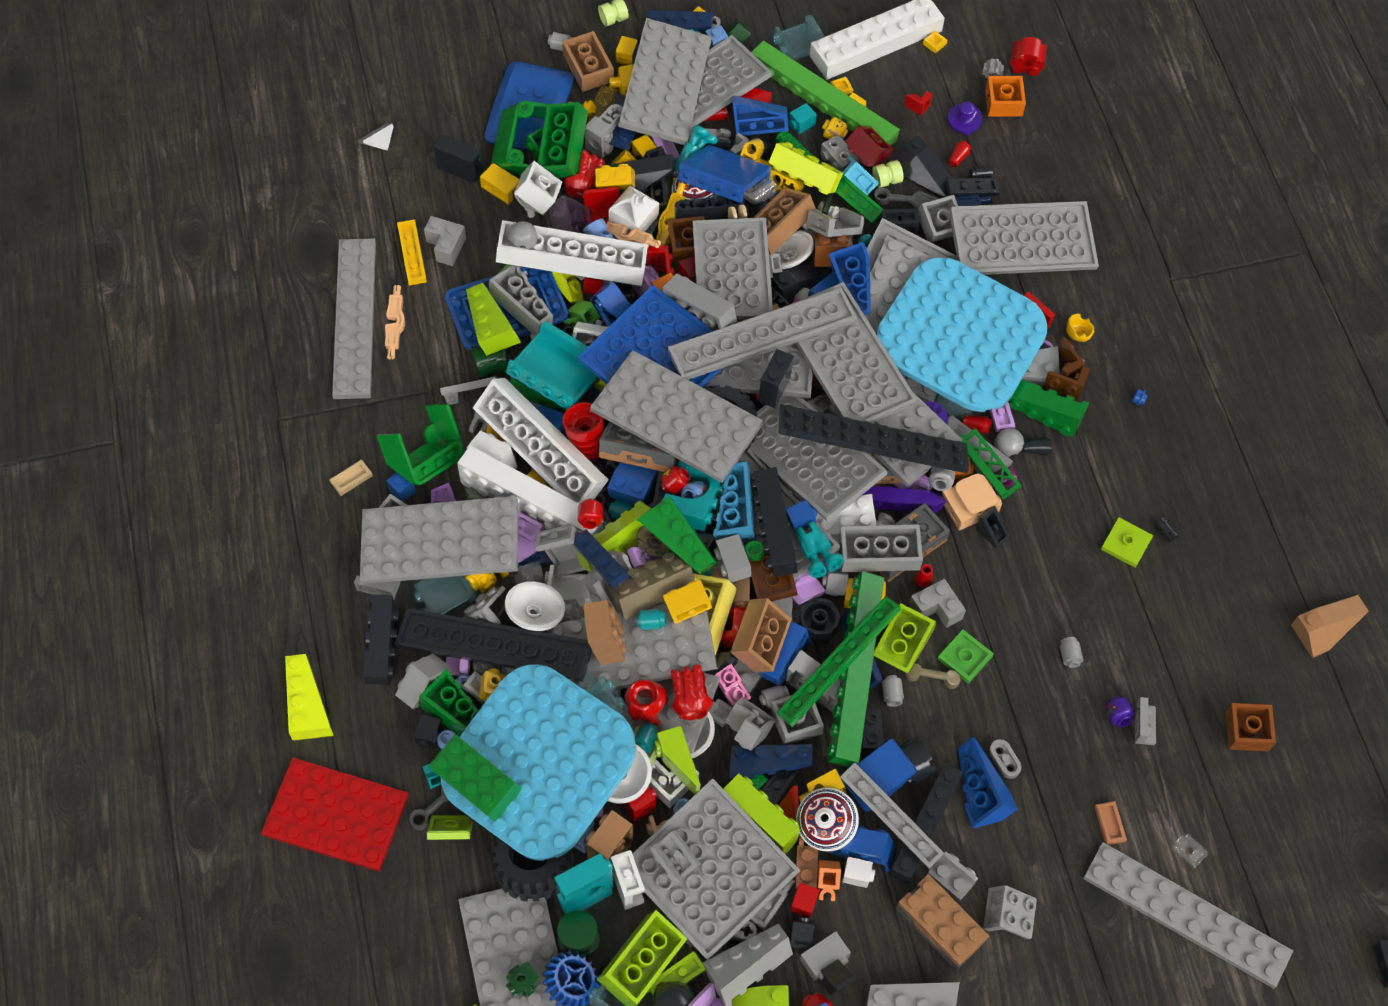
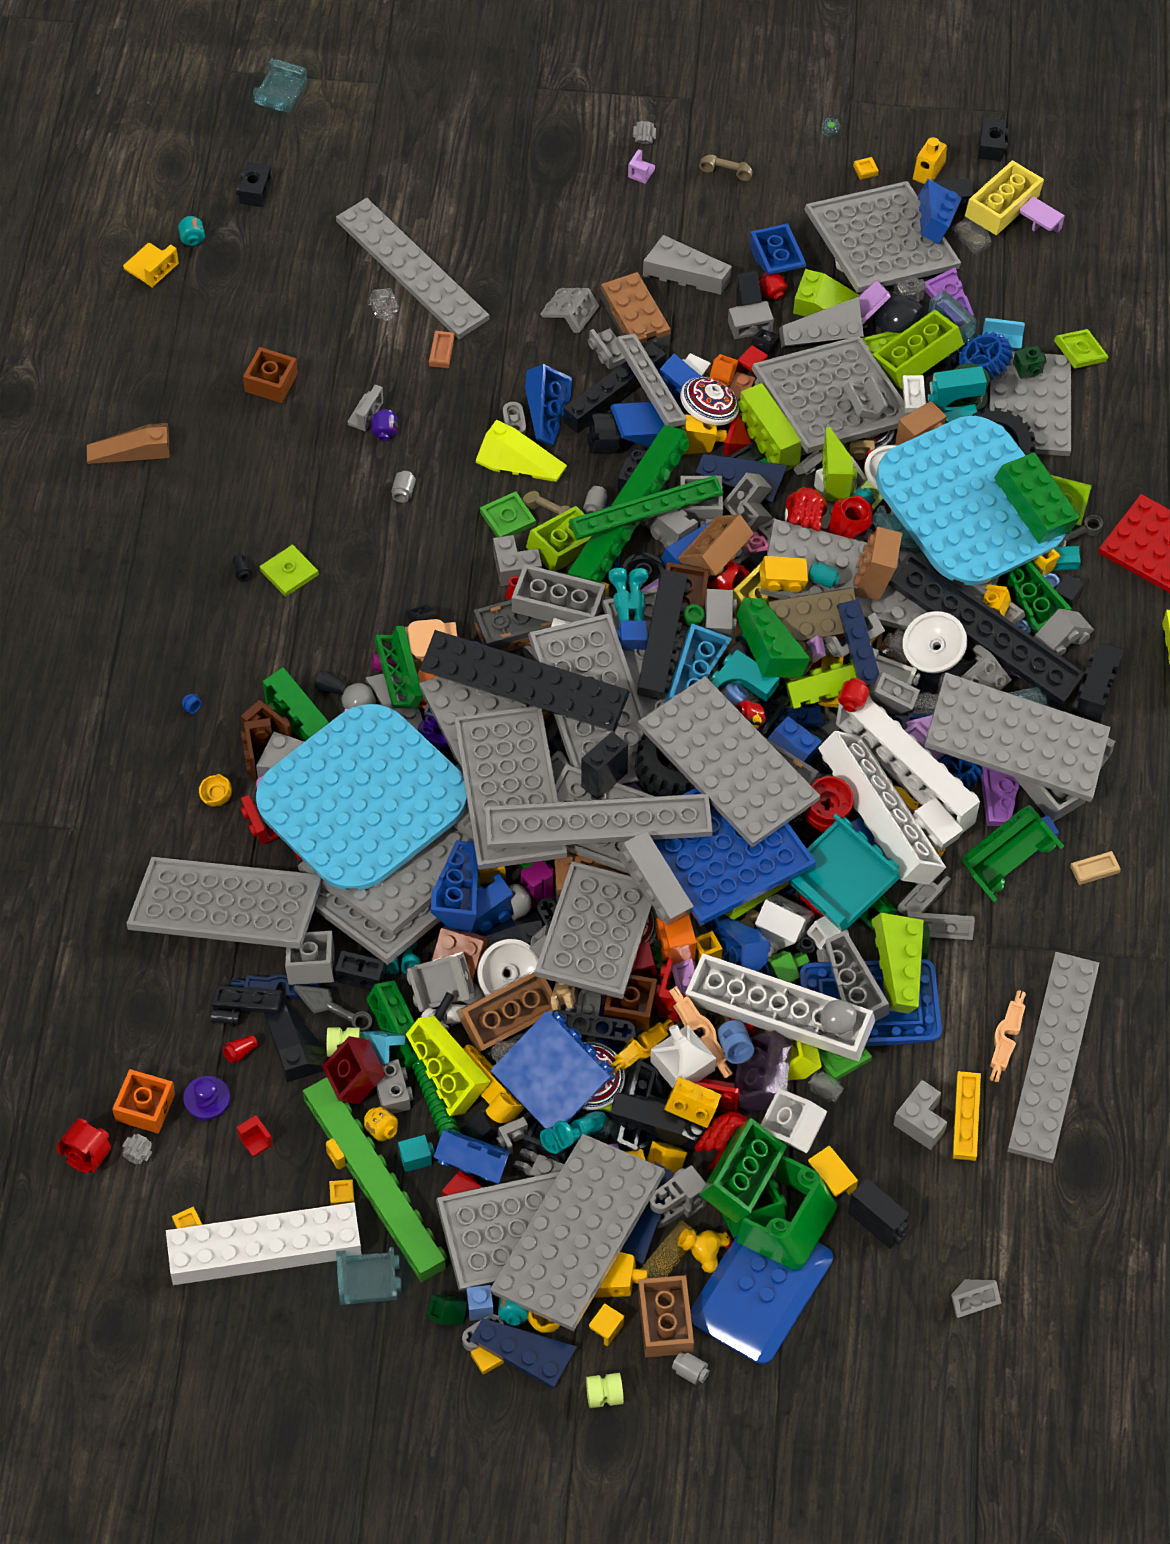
camera: 160 degrees left, 5 degrees down
none -> neon yellow wedge [476,420,567,482]

